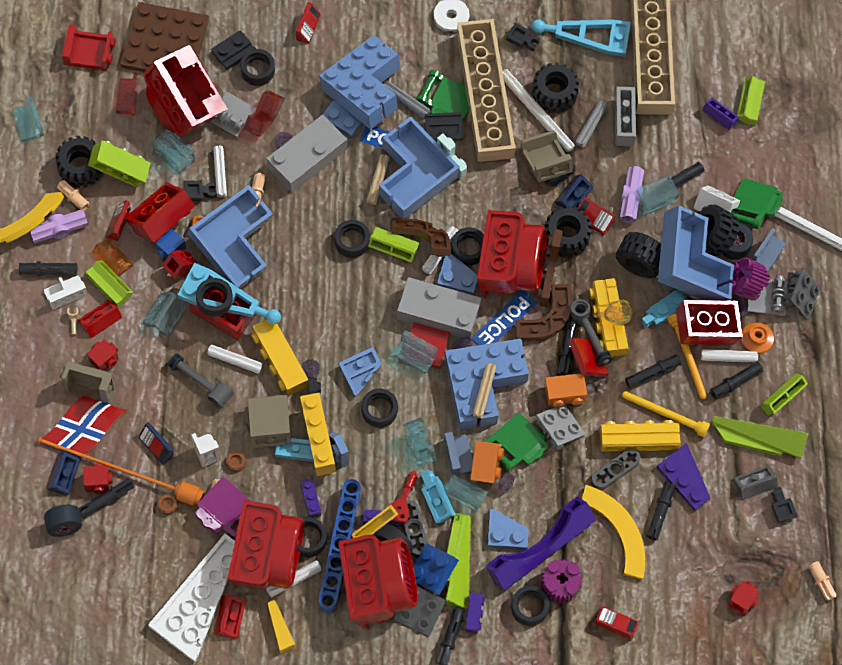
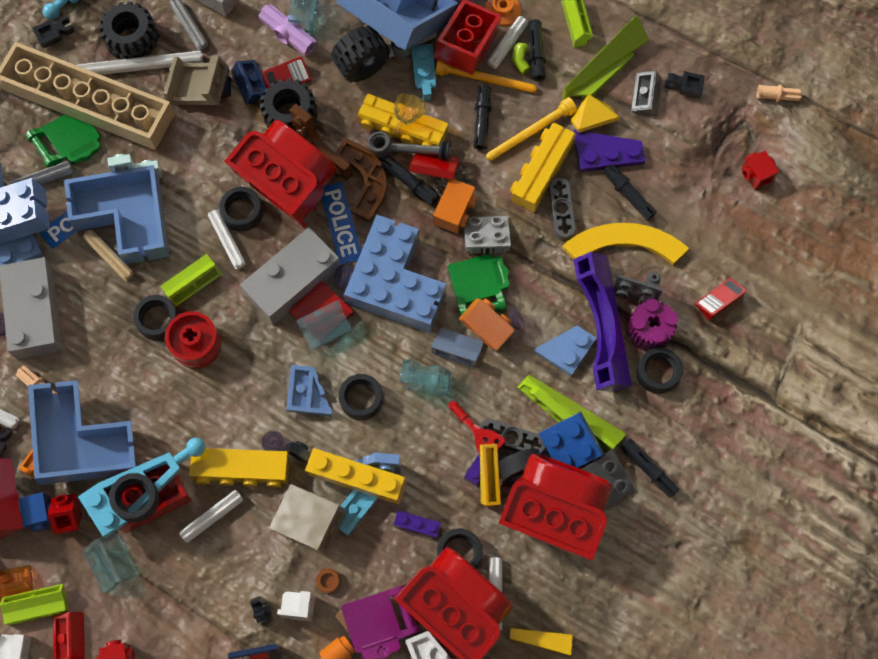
camera: 55 degrees left, 5 degrees up
dark grey piece [168,353,234,409] -> none
blue beam [319,479,361,614] -> none
reddish brown plate [391,218,451,257] -> none
medium azure hinge [421,469,455,524] -> none
black plate [424,112,463,141] -> none
medium blue wing [437,253,477,295] -> none
clear light blue panel [444,475,488,511] -> none
dark purple piece [465,592,485,634] -> none
tan axle [473,363,496,418] -> none
none -> red wheel [165,311,222,369]
none -> black plate [250,596,272,625]
none -> lime arm [512,43,531,75]
none -> yellow slope [571,94,619,133]
none -> dark grey hinge [614,272,663,304]

